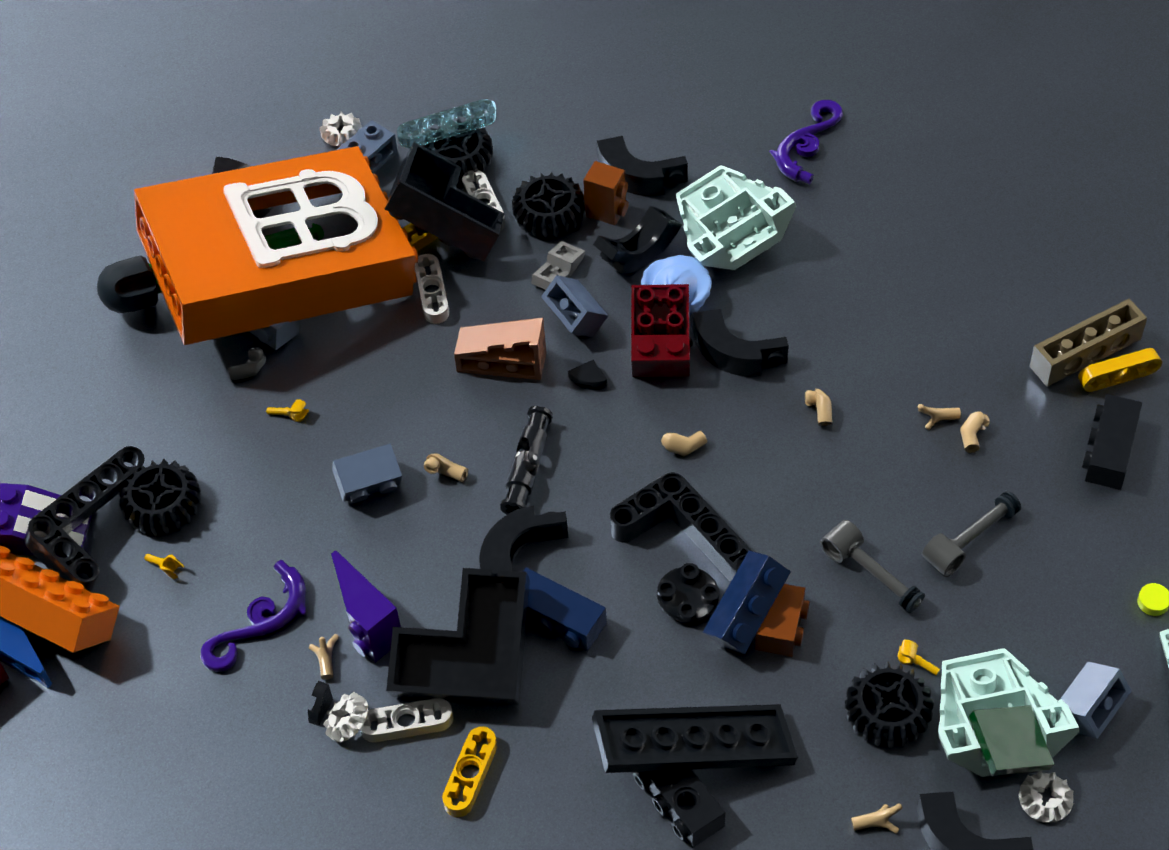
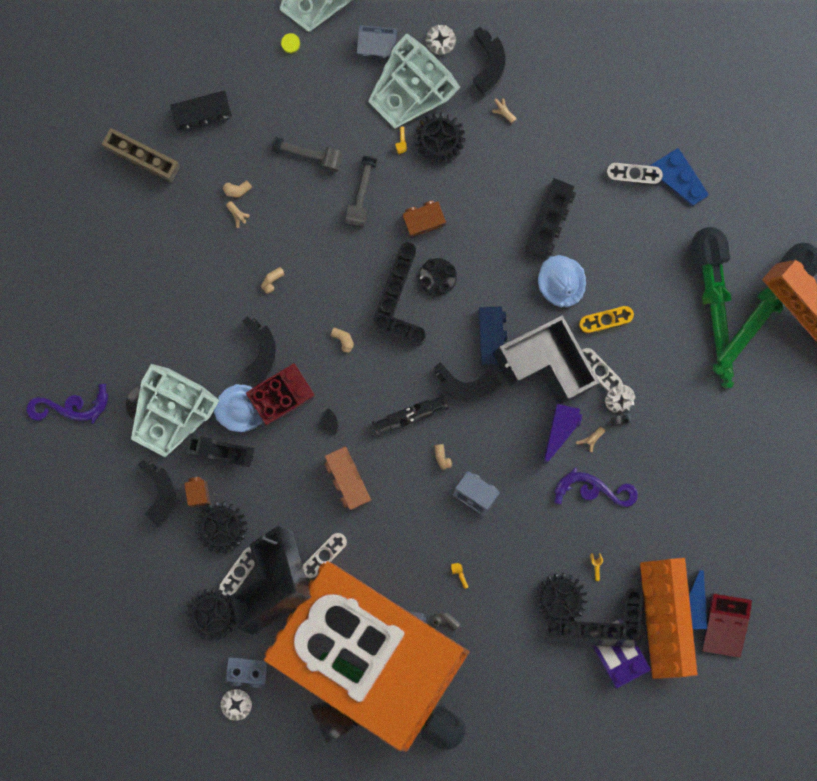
camera: 125 degrees left, 30 degrees up
clear light blue beam [397,99,497,148] -> none
light grey slope [531,241,585,290] -> none
sand blue brick [541,275,609,337] -> none
black plate [592,704,798,773] -> none
dark blue brick [703,551,791,654] -> none
tile [969,705,1055,776] -> none
yellow beam [1078,348,1163,392] -> none
none -> light blue piece [538,255,586,308]

